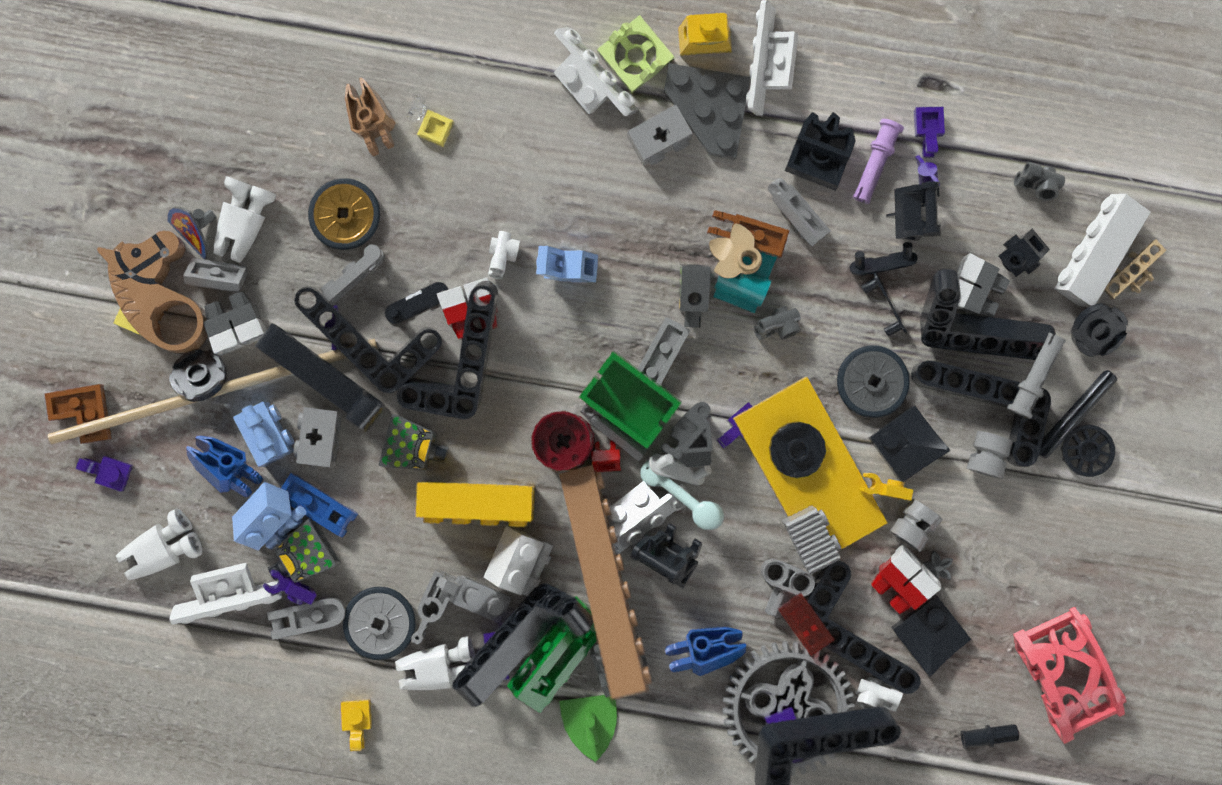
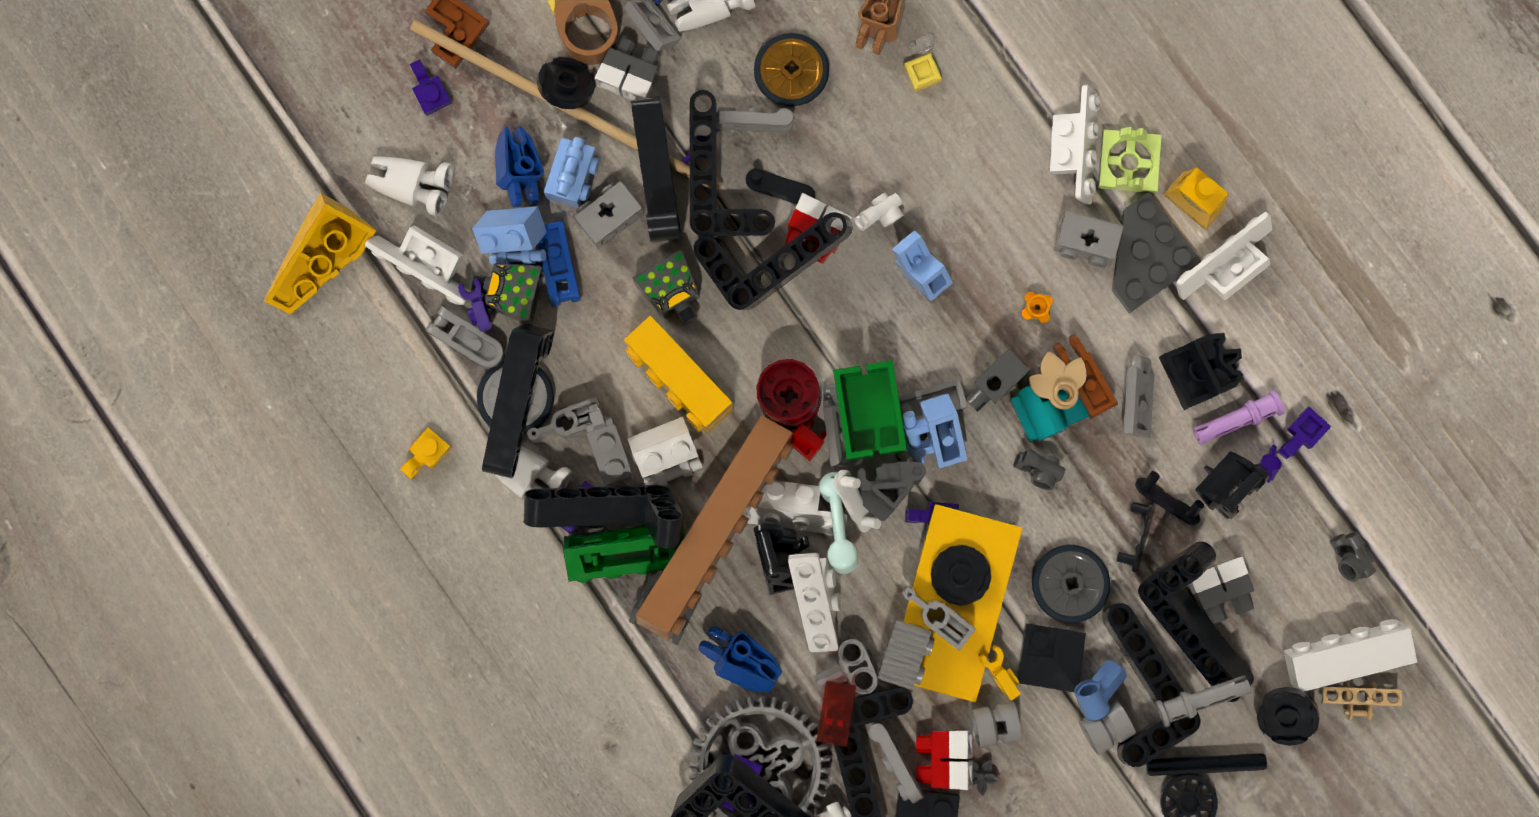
camera: 45 degrees right, 5 degrees down
bright green shield [559,695,617,762] -> none
black brick [998,228,1050,277] -> none
none -> yellow wedge [264,193,376,315]
none -> black beam [482,324,554,478]
none -> white bracket [788,553,841,652]
none -> light grey plate [868,724,924,803]
none -> light grey piece [902,586,976,651]
none -> light blue brick [903,394,967,469]
none -> light orange plate [1021,292,1053,323]
none -> medium blue piece [1074,660,1127,721]

